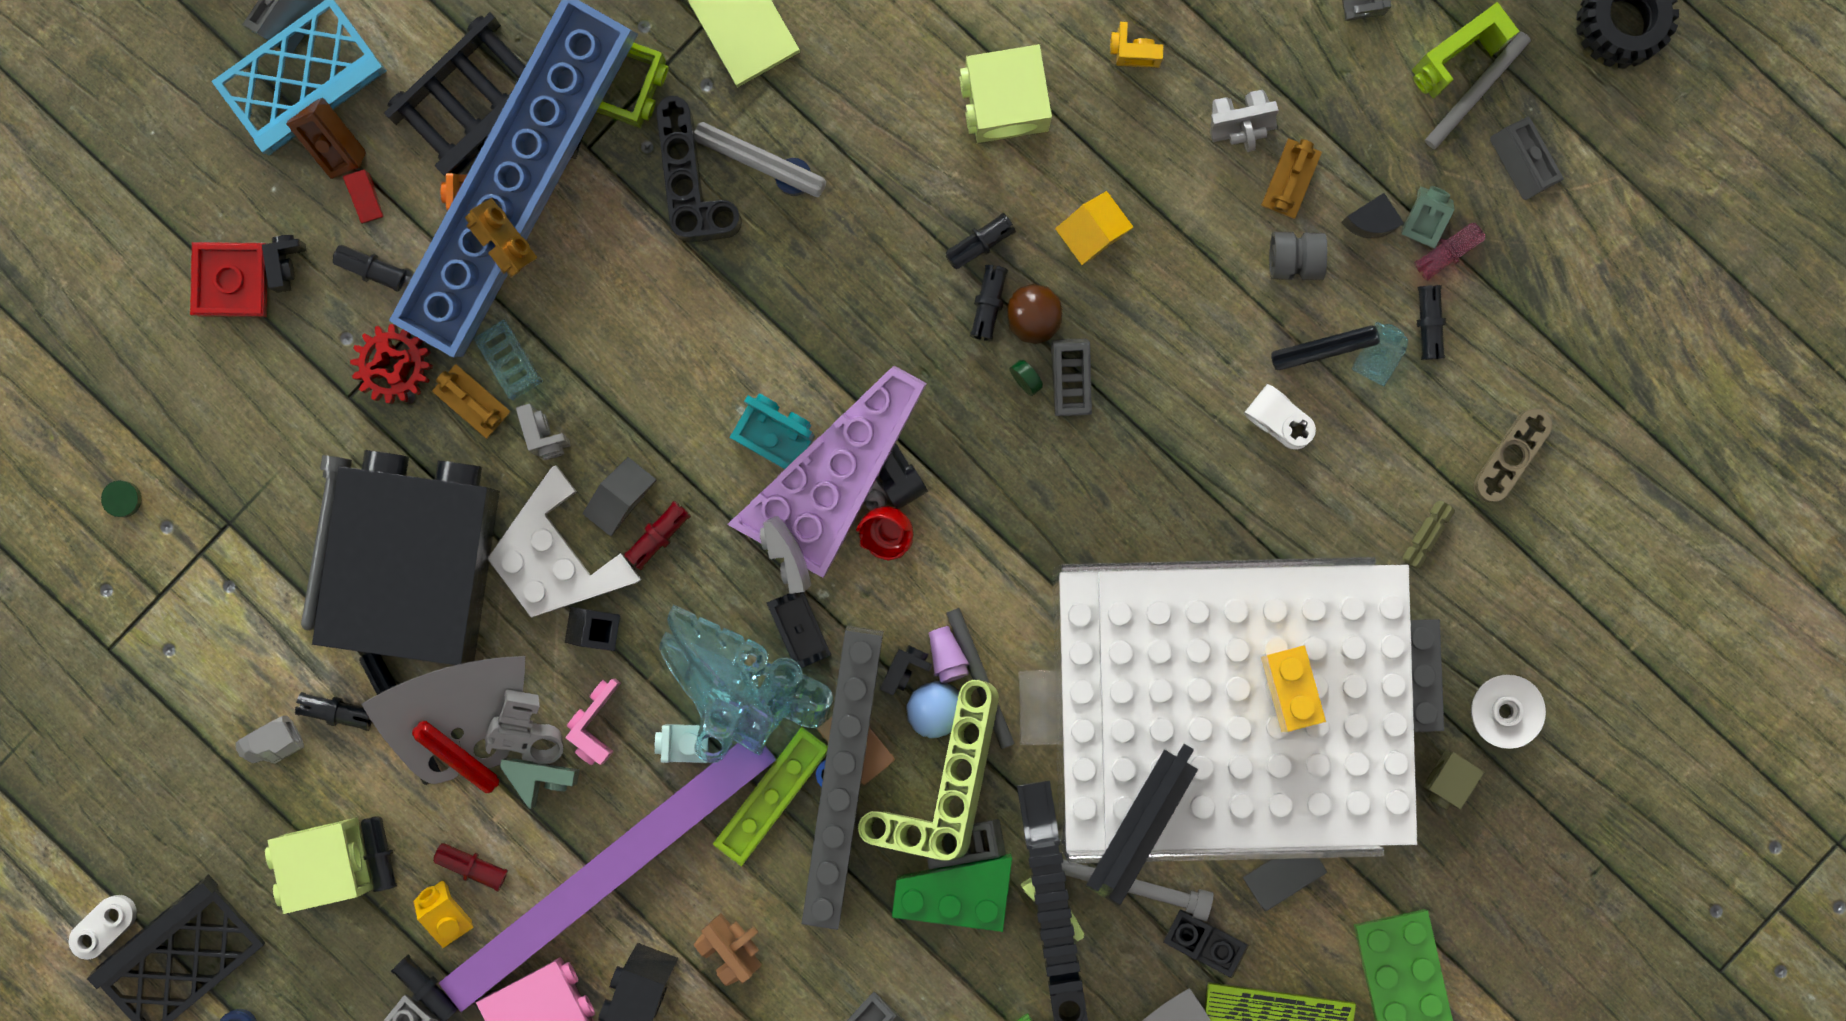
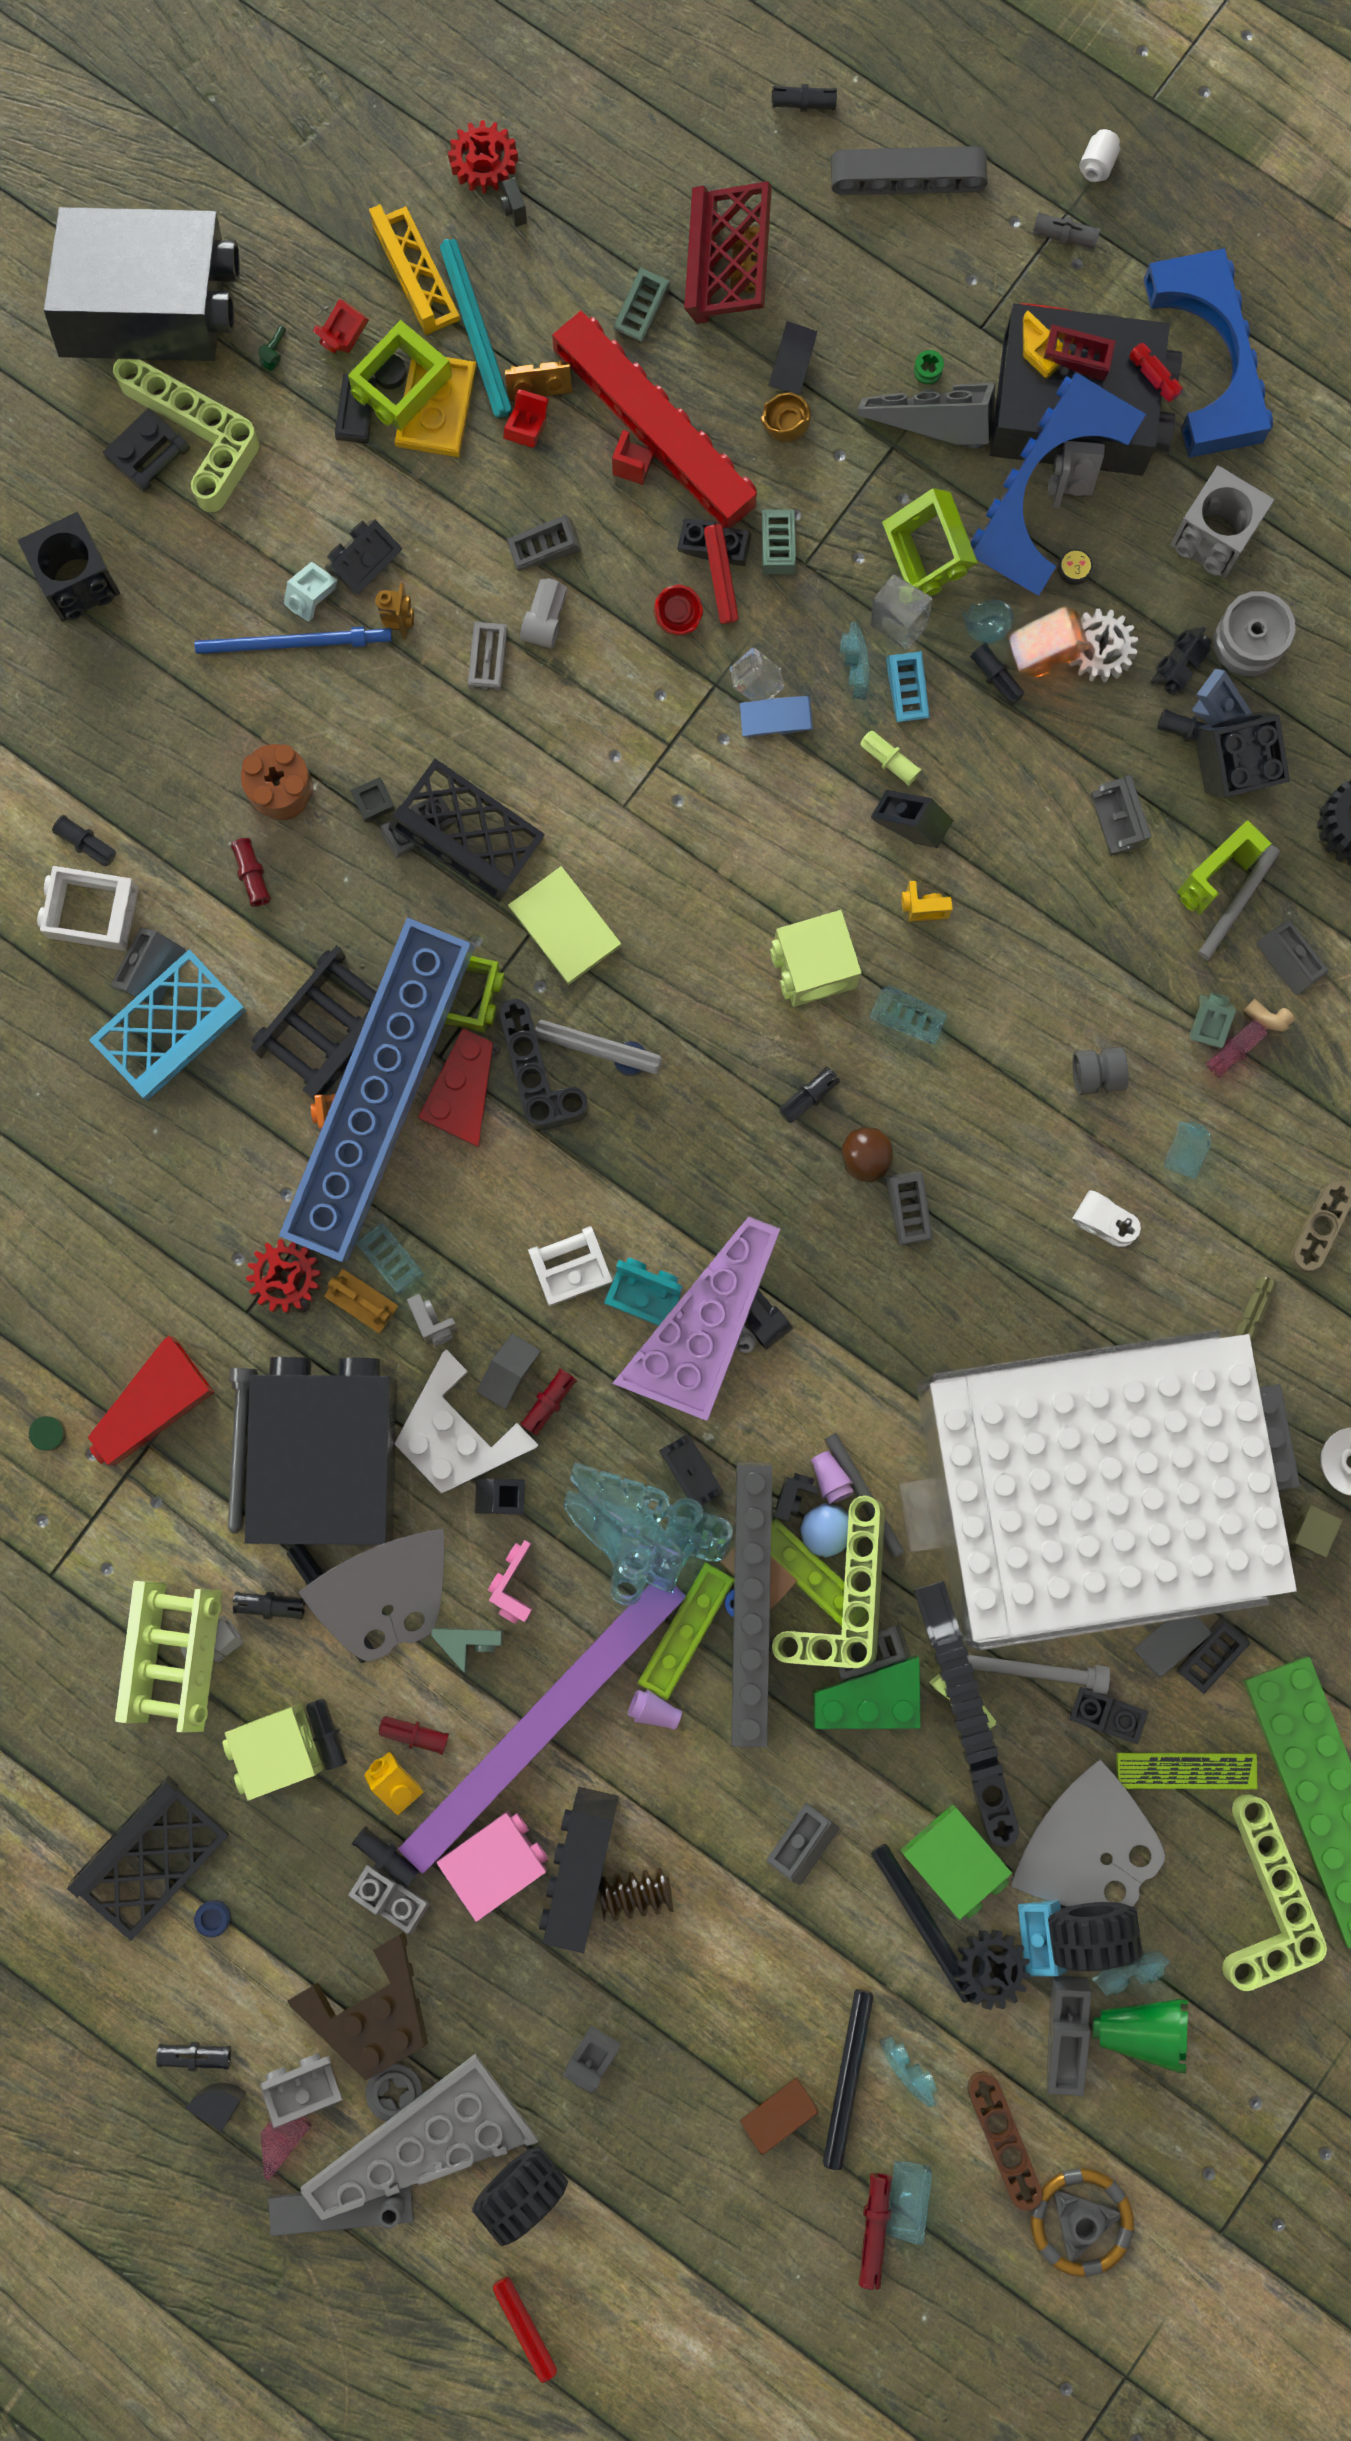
camera: 10 degrees left, 5 degrees down
white plate [69,895,137,960] -> none
red plate [190,242,267,317] -> none
black bracket [262,235,307,293] -> none
reddish brown slope [286,98,366,179] -> none
black axle [333,245,407,292] -> none
red piece [343,169,383,224] -> none
red axle [412,721,500,793] -> none
pearl gold hinge [465,198,538,278] -> none
light grey piece [485,689,563,764] -> none
light aqua bracket [655,724,710,763] -> none
medium nougat hips [694,913,762,986] -> none
light grey slope [760,516,811,594] -> none
red hair [856,506,914,561] -> none
black pin [970,264,1008,341] -> none
dark green tile [1009,360,1043,396] -> none
yellow piece [1055,191,1134,265] -> none
black fence [1086,744,1198,907] -> none
light grey hips [1210,90,1279,152] -> none
pearl gold hinge [1261,138,1322,219] -> none
yellow brick [1261,645,1326,732] -> none
black axle [1271,325,1380,370] -> none
black brick [1341,193,1404,238] -> none
black pin [1416,285,1446,360] -> none
none -> red slope [88,1336,215,1466]
none -> yellowish green fence [115,1581,222,1733]
none -> red wing [418,1028,494,1148]
none -> white plate [528,1226,613,1307]
none -> lavender cone [628,1689,682,1730]
none -> lime tile [771,1518,869,1627]
none -> clear light blue slope [870,985,948,1045]
none -> black slope [1177,1615,1250,1694]
none -> tan arm [1243,998,1295,1032]

